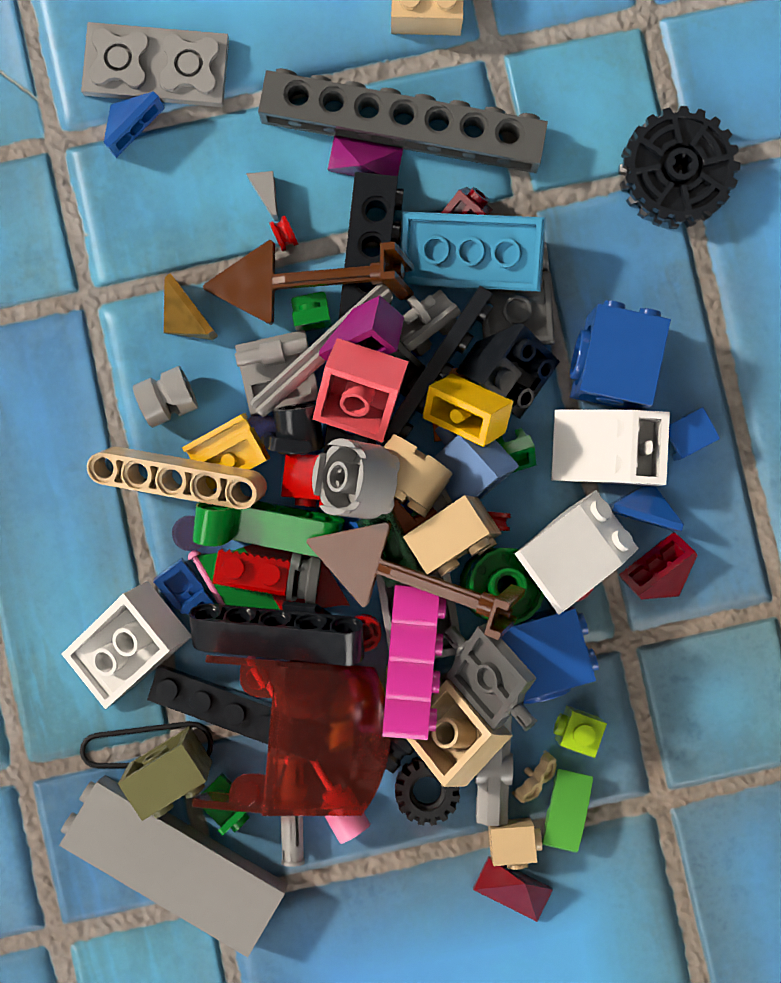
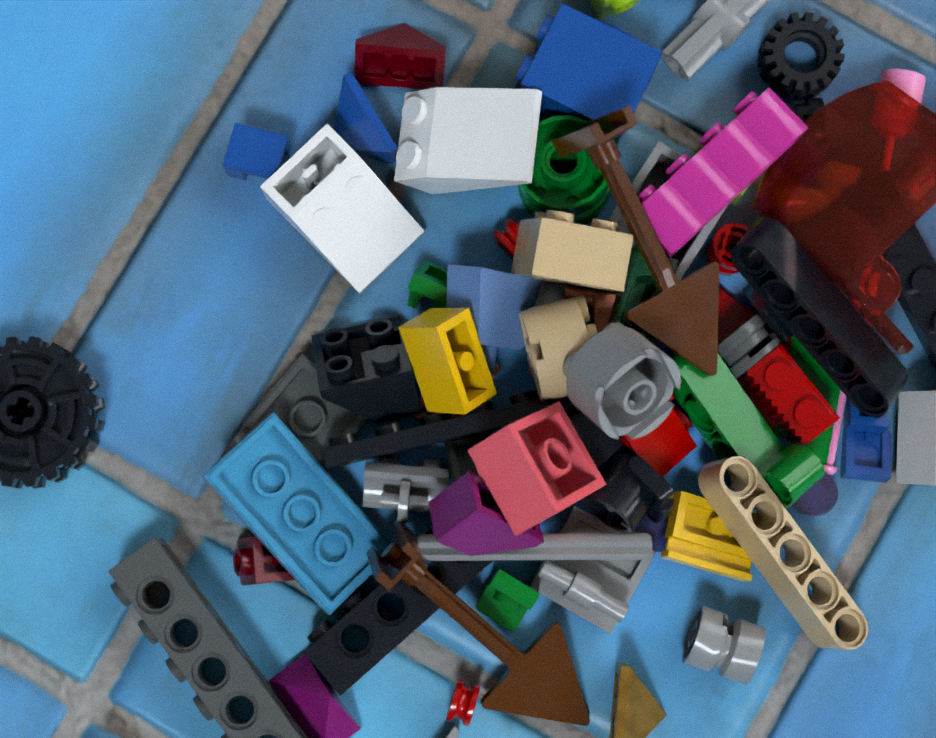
camera: 140 degrees left, 5 degrees down
tan brick [406,680,513,787] -> none
dark grey plate [443,623,537,731] -> none
blue brick [569,300,671,410] -> none

